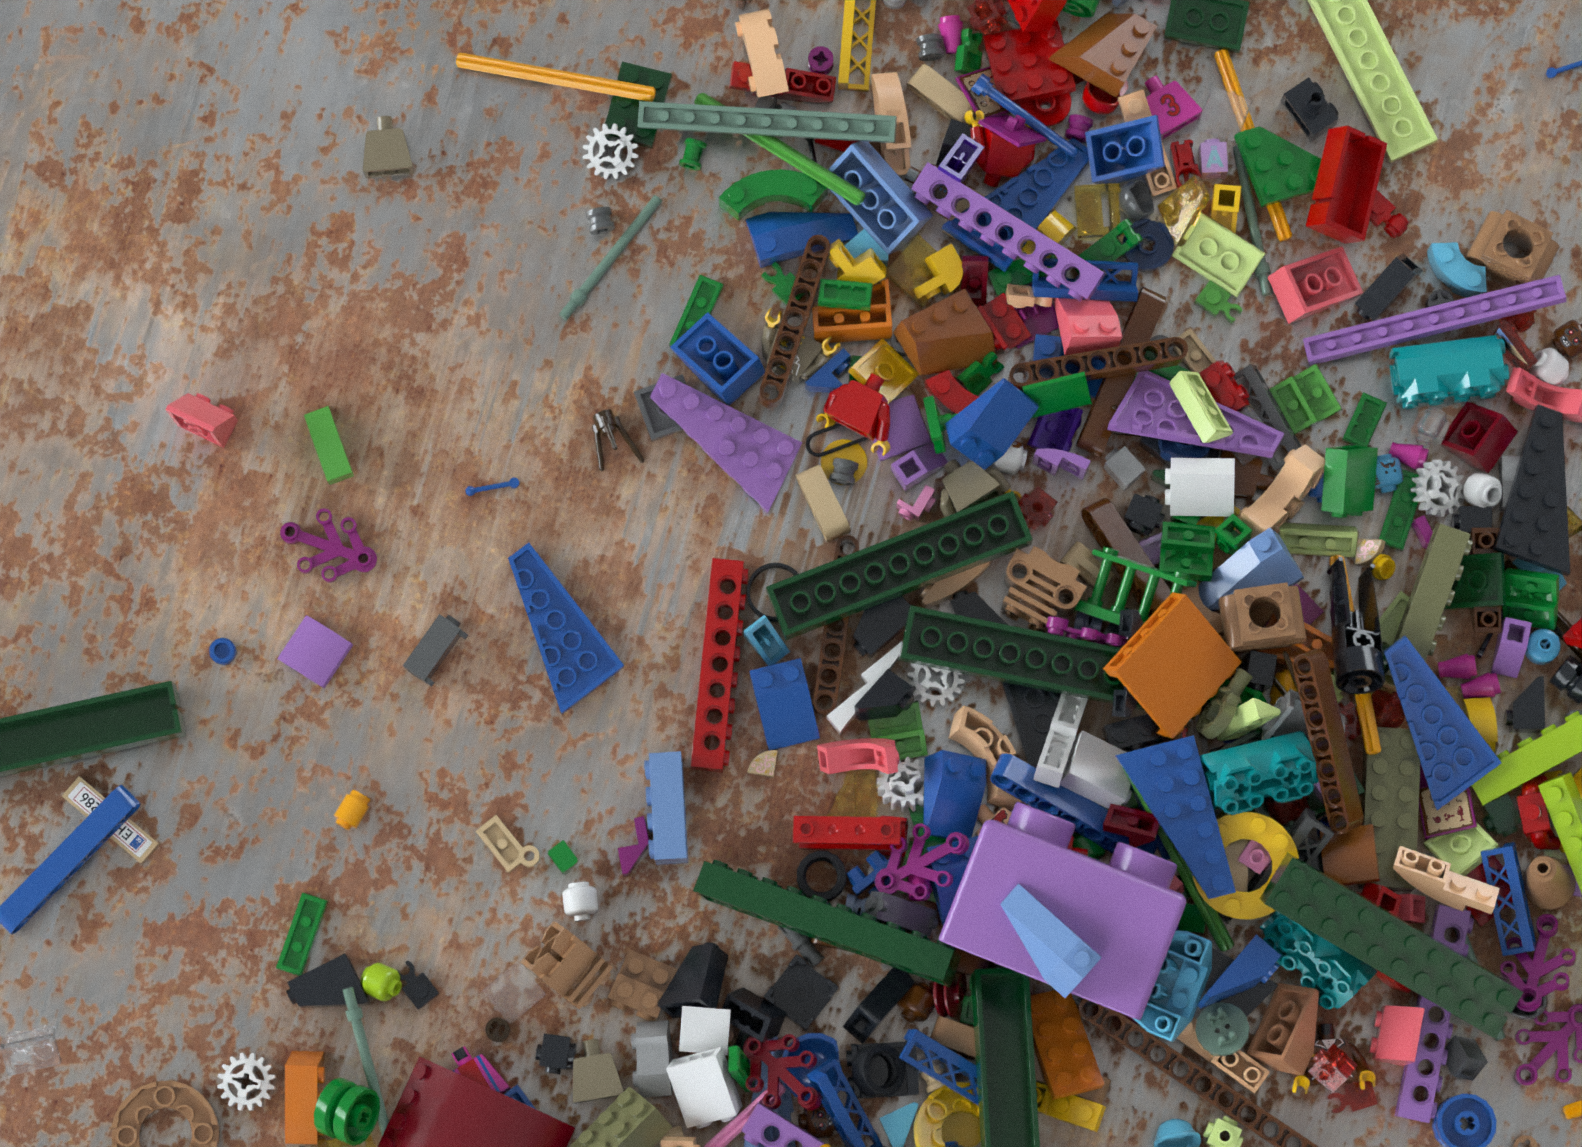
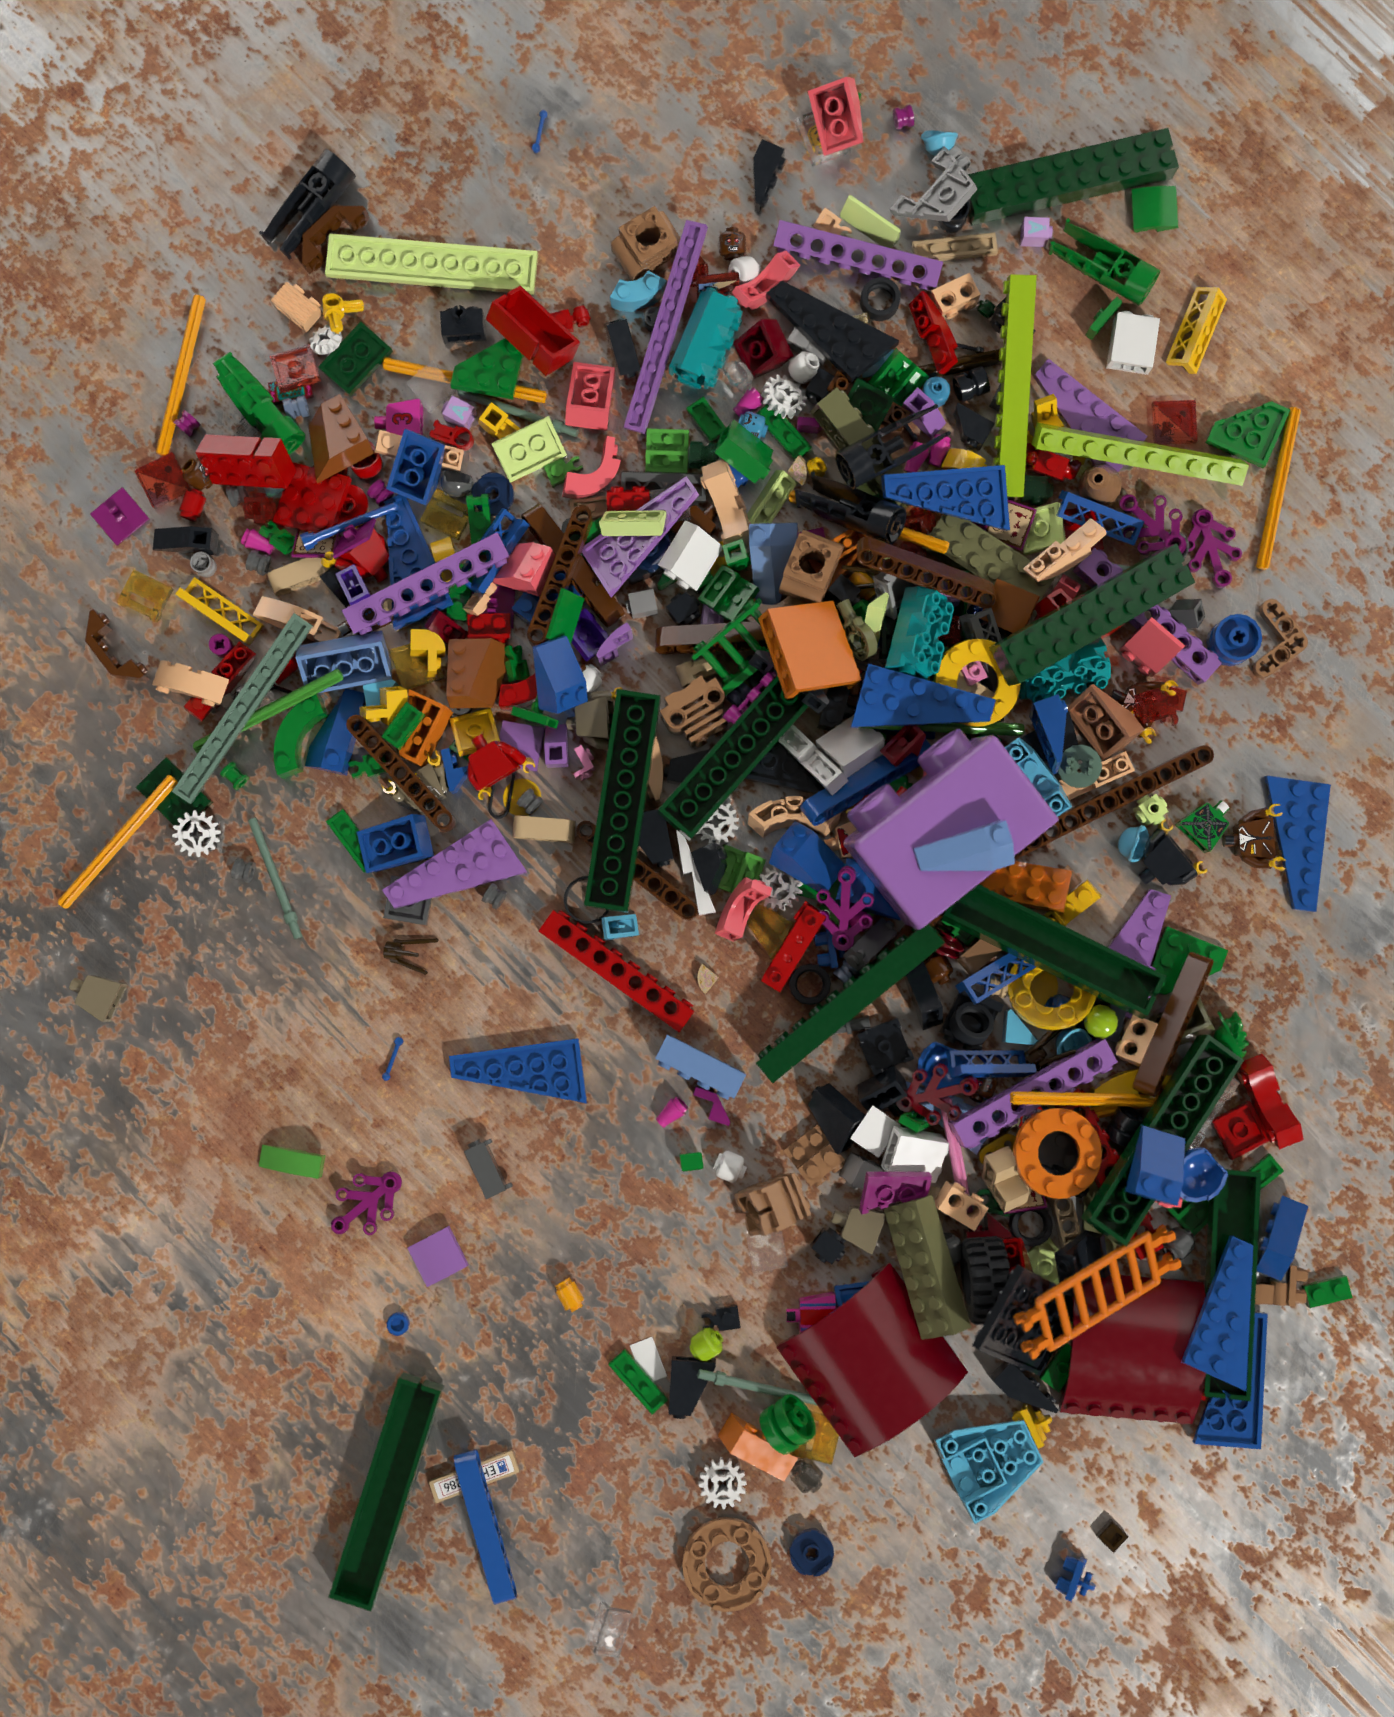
camera: 60 degrees left, 5 degrees up
coral slope [165,393,238,448] -> none
tan hinge [475,815,540,873] -> none
dark brown bush [485,1017,510,1042] -> none
blue slope [749,658,820,751] -> none
clear red brick [1018,486,1058,530] -> none
clear yellow wing [1157,175,1210,247] -> none
none -> dark grey wheel [482,883,508,910]
none -> coral arch [562,436,621,499]
none -> white sticker [630,1337,667,1381]
none -> dark pink cone [656,1096,688,1128]
none -> clear green wheel [688,441,719,470]
none -> black piece [835,404,951,489]
none -> magenta wing [859,1172,932,1215]

